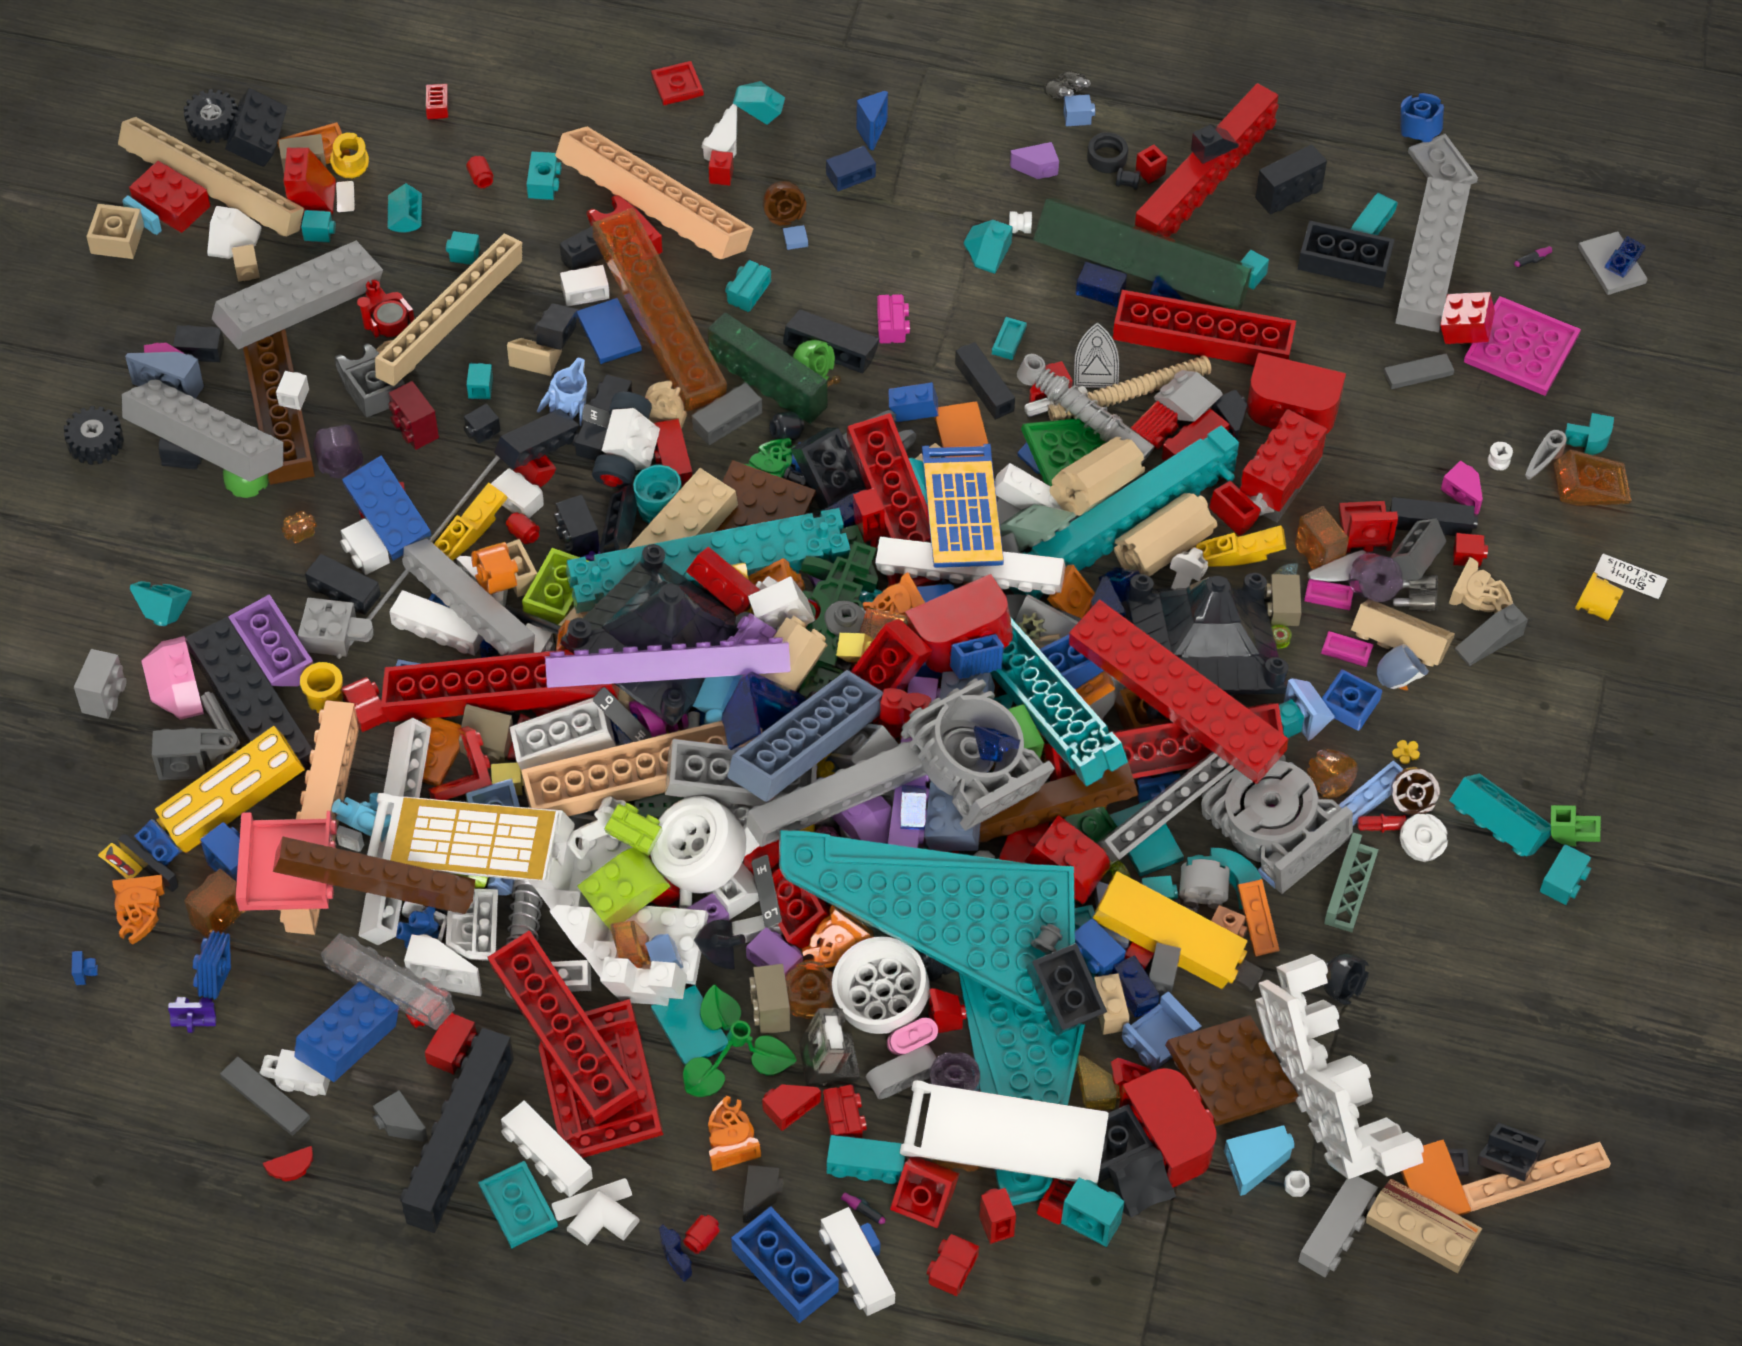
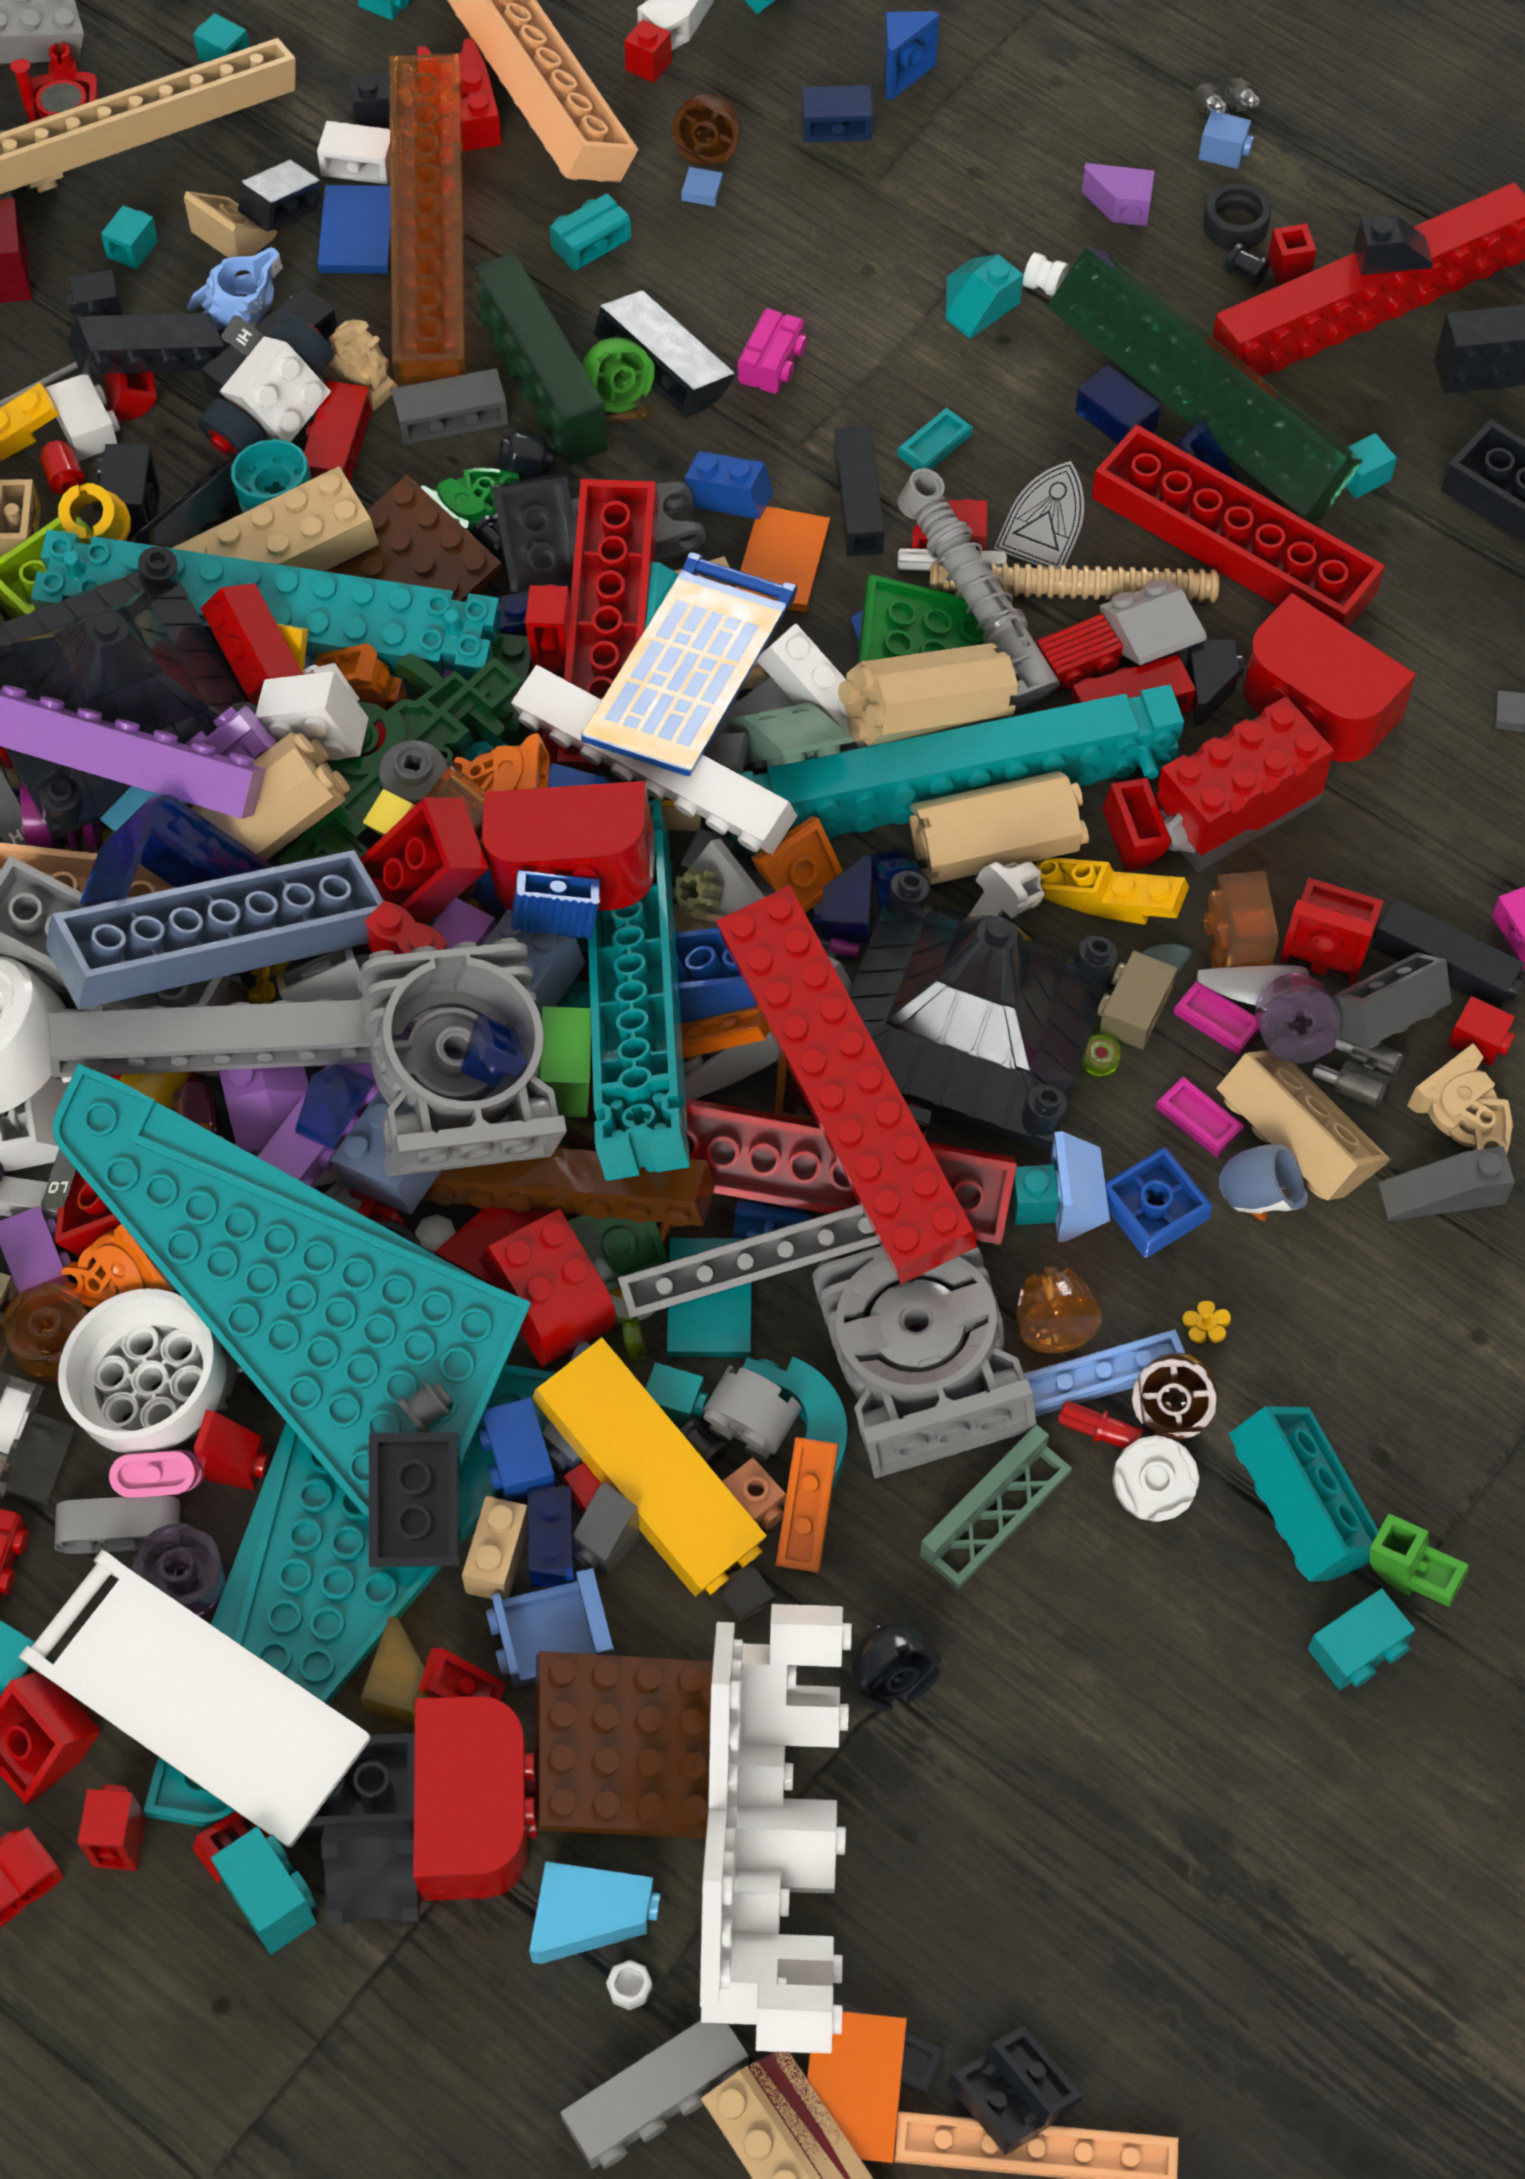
camera: 25 degrees right, 5 degrees up
none -> yellow piece [58,483,131,545]

